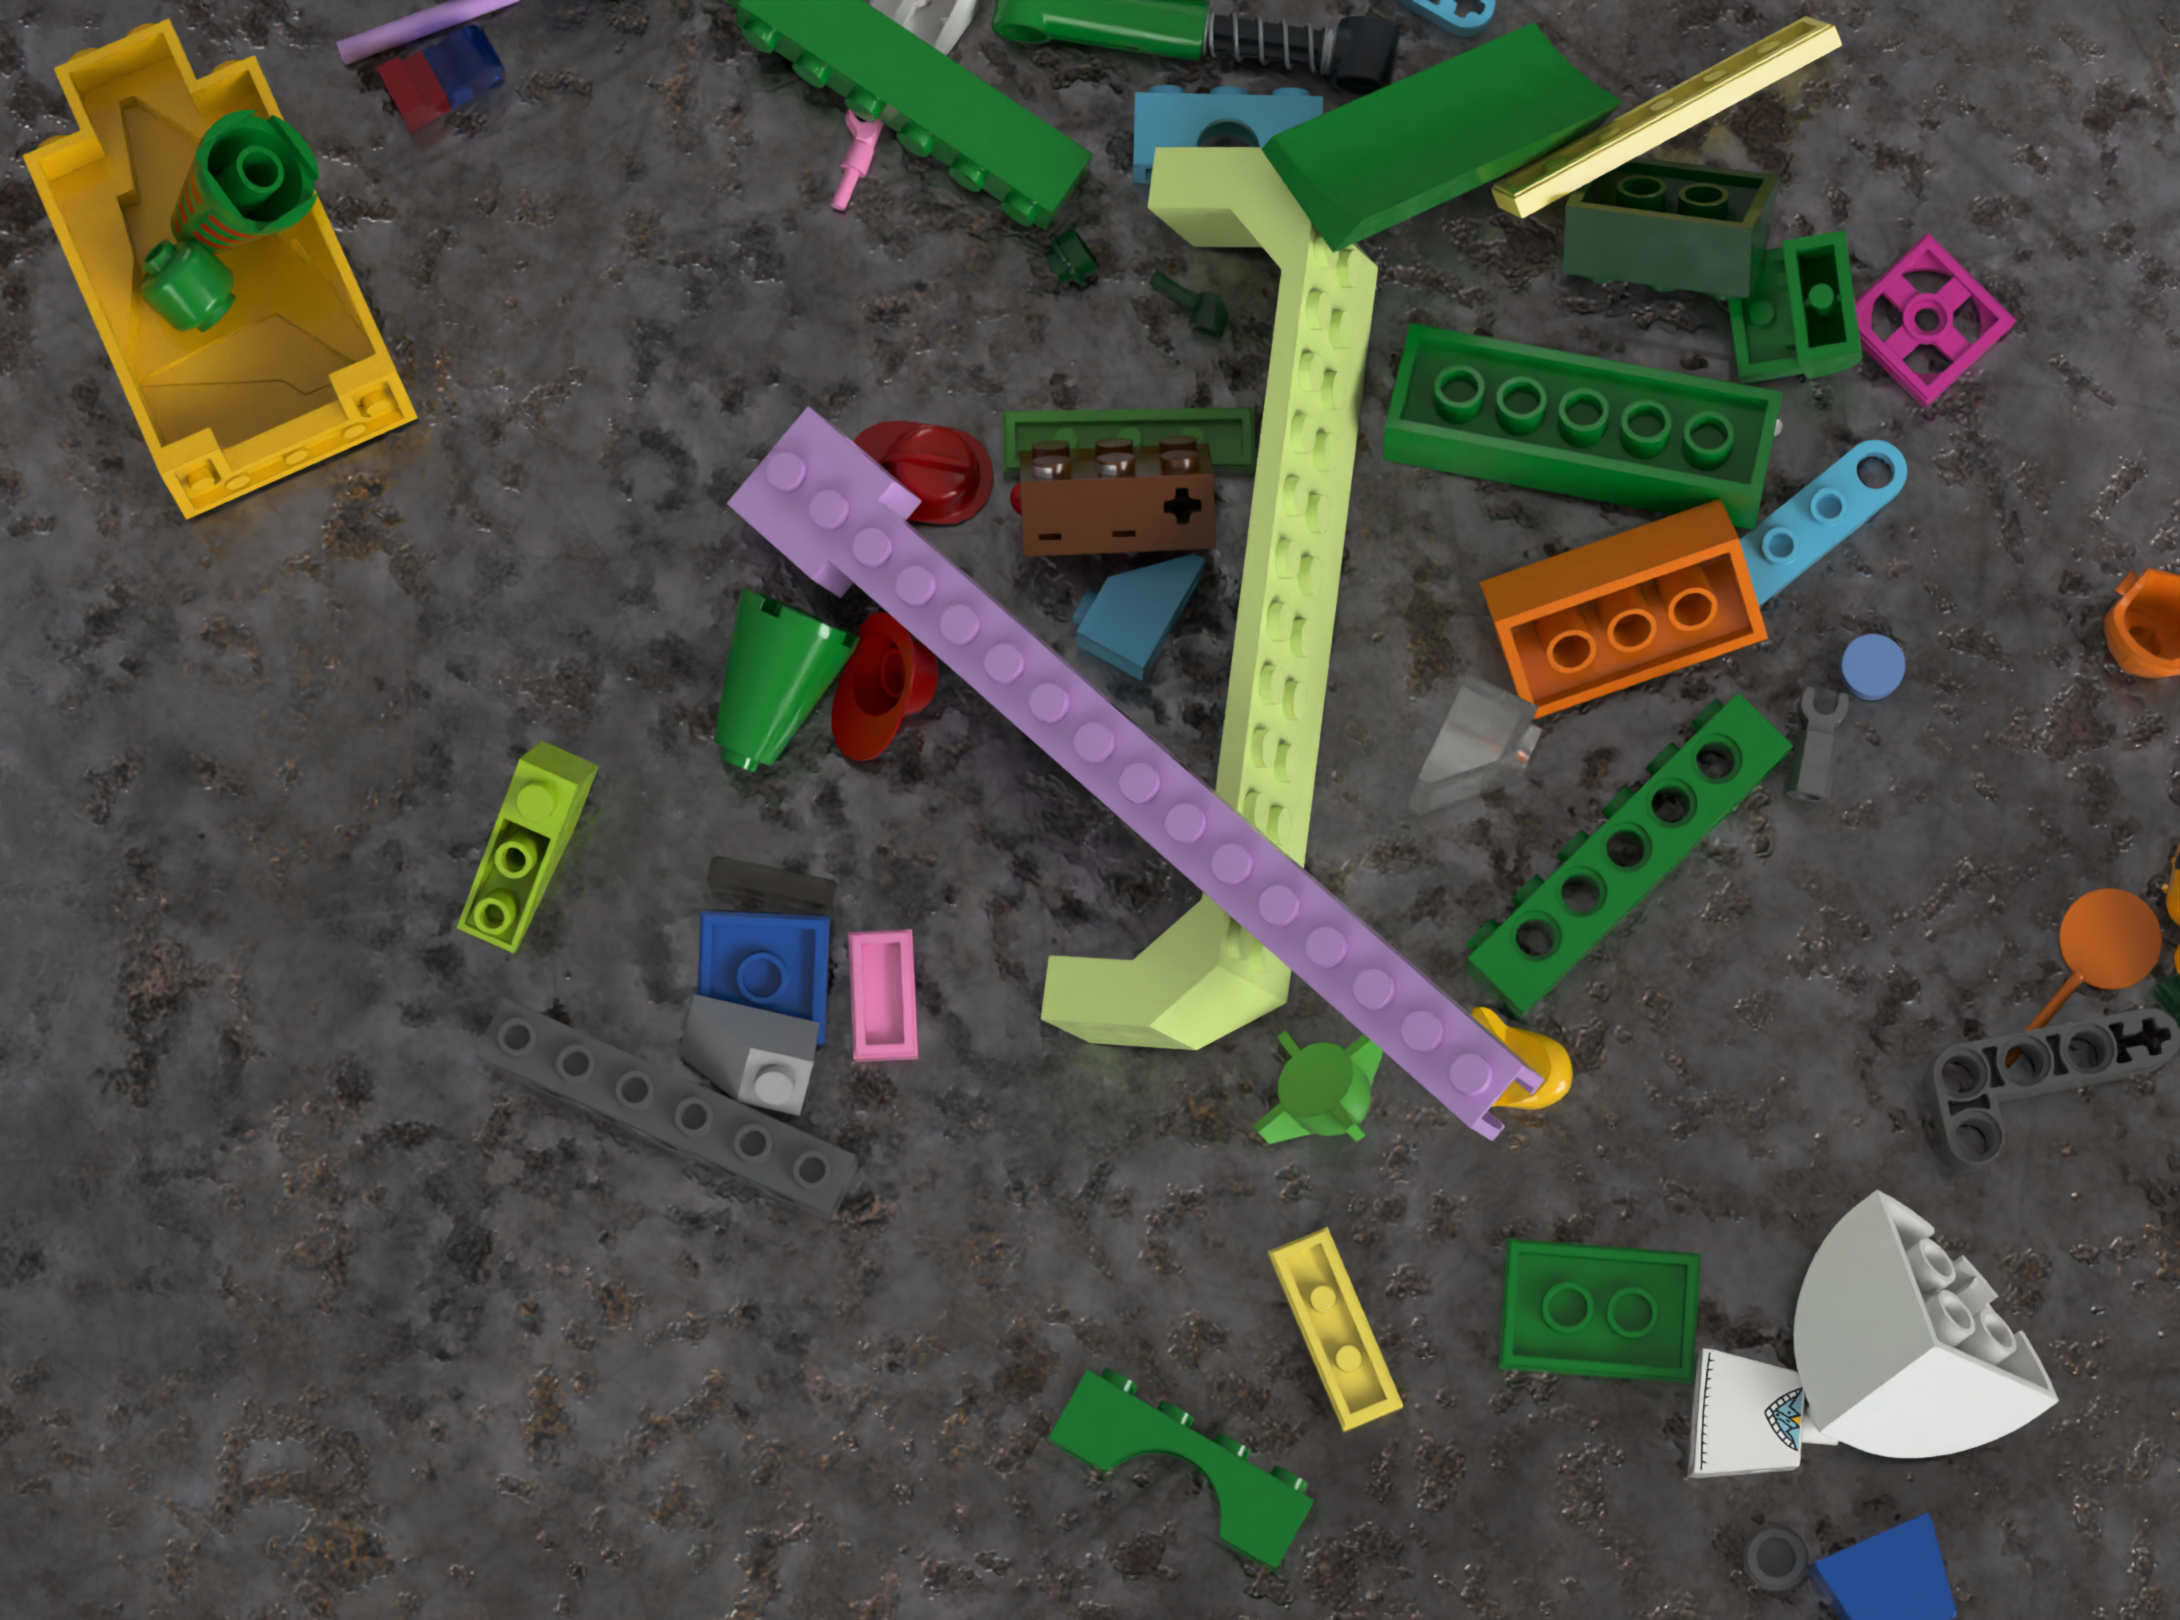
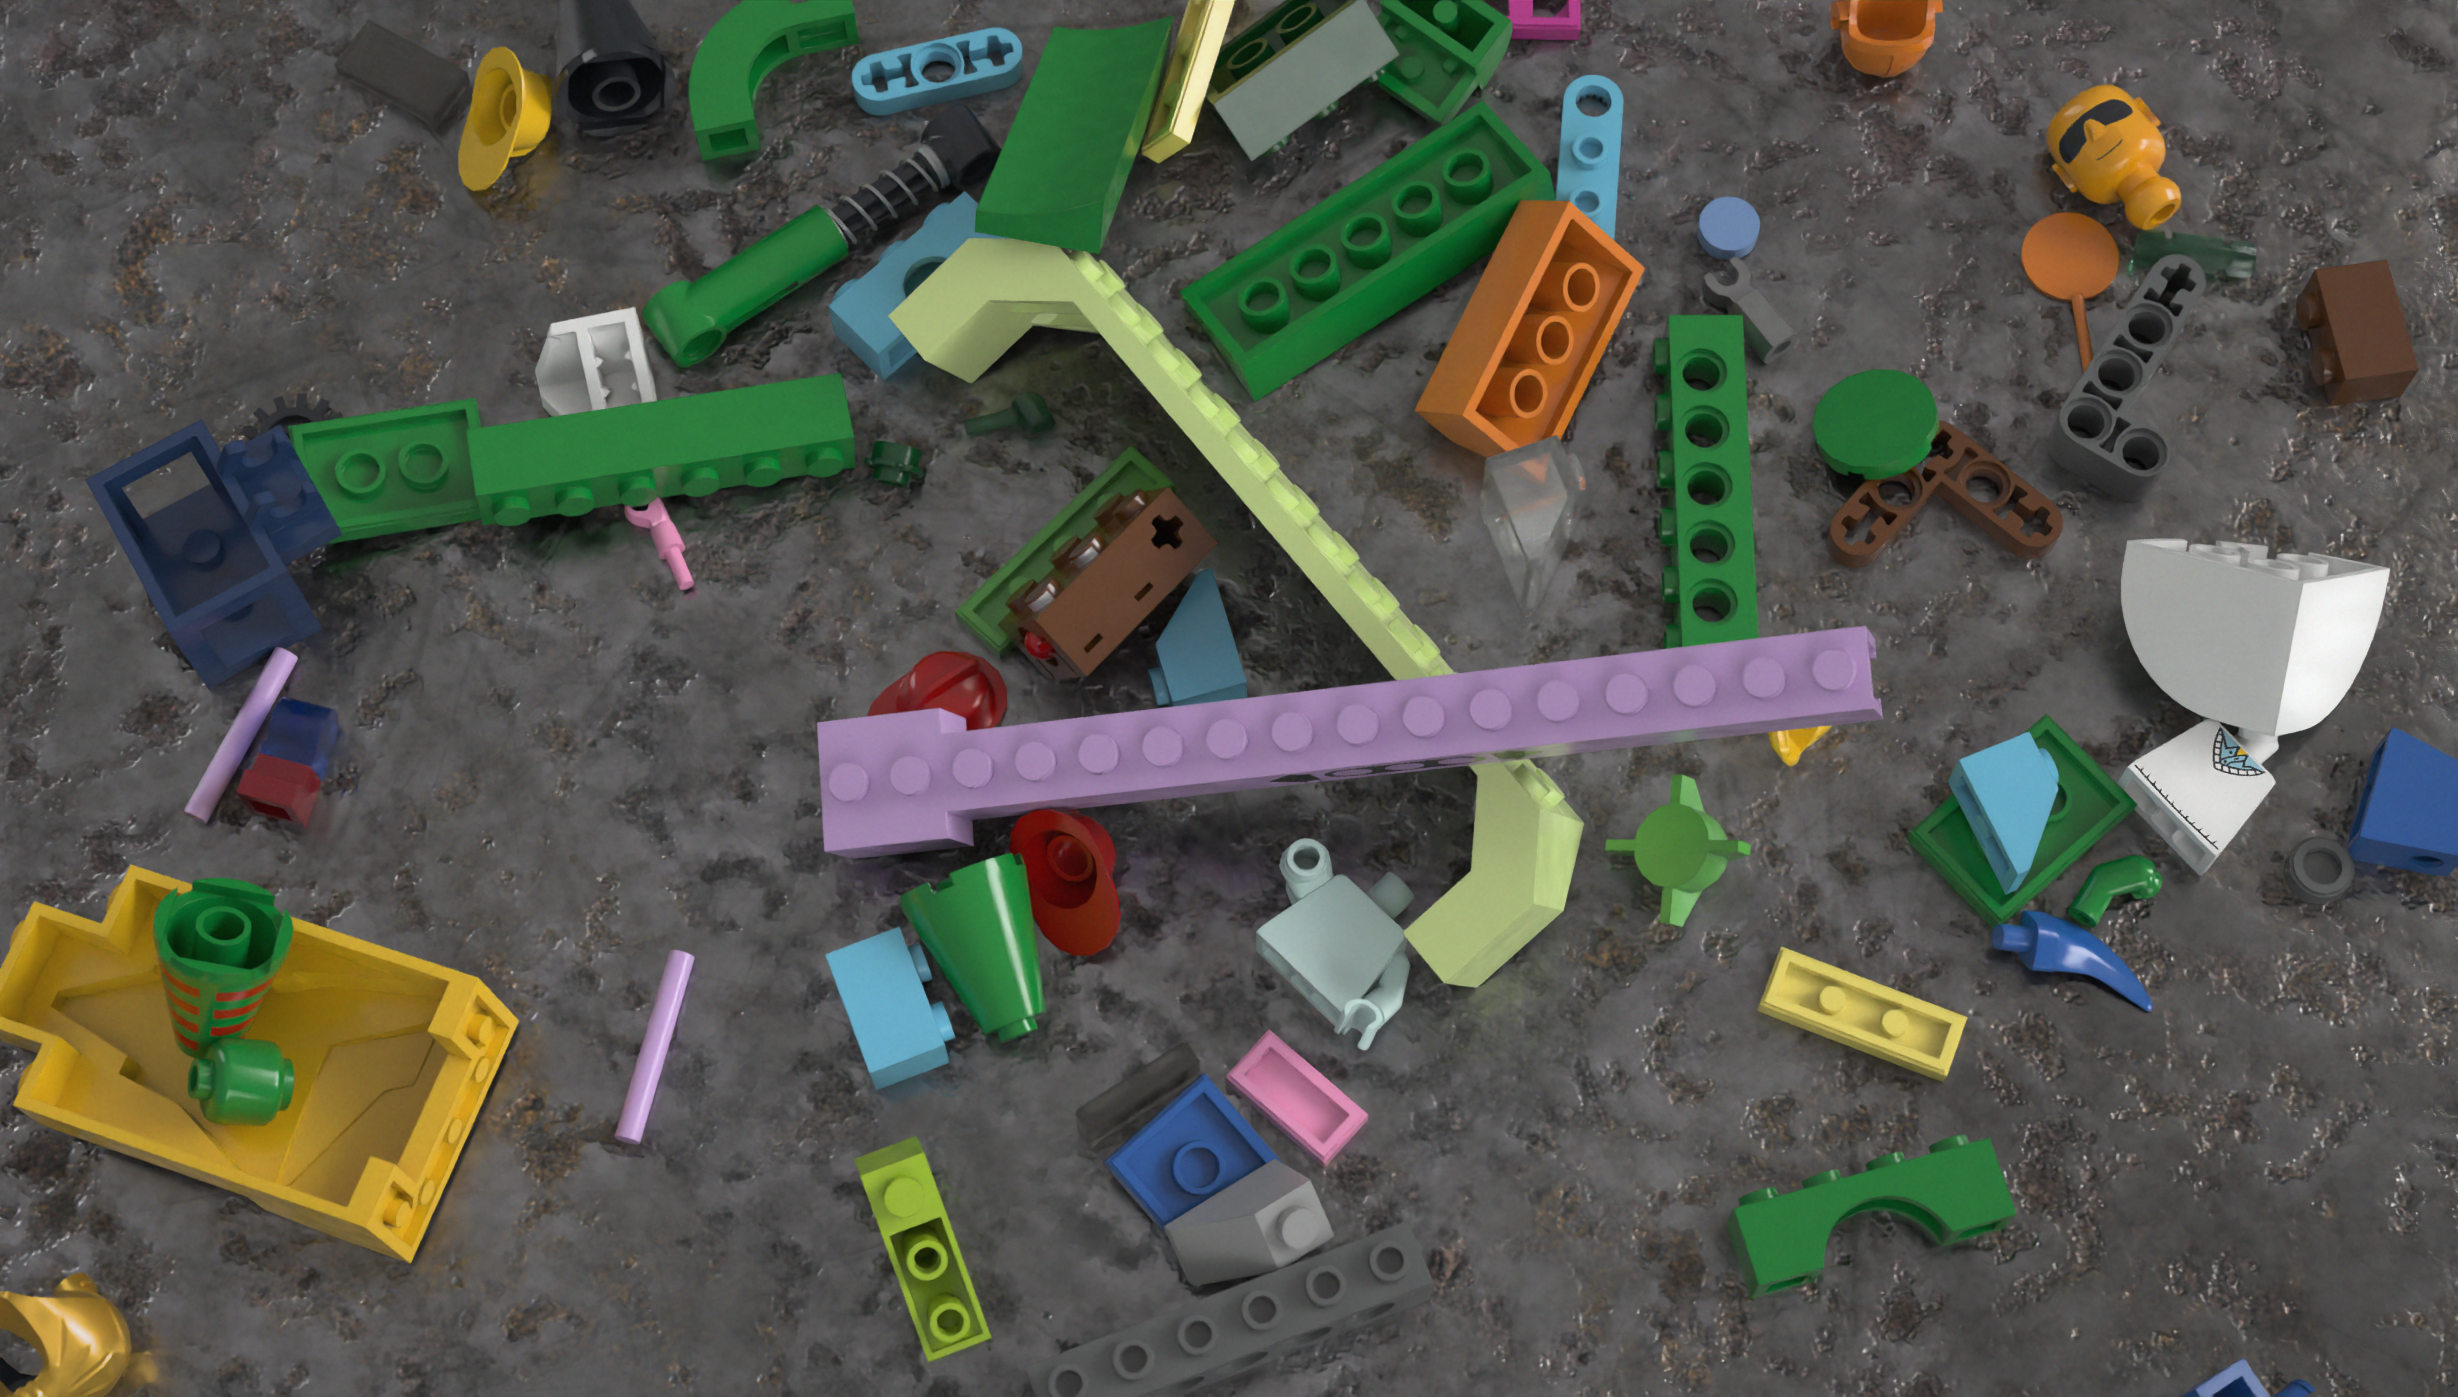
camera: 45 degrees left, 10 degrees down
none -> lavender bar [614,950,695,1145]
none -> medium azure brick [825,926,955,1090]
none -> light aqua torso [1256,838,1415,1050]
none -> green tile [1812,369,1940,480]
none -> reddish brown beam [1826,420,2063,568]
none -> medium azure slope [1948,732,2059,895]
none -> blue bar [1992,910,2153,1011]
none -> green arm [2067,854,2162,928]

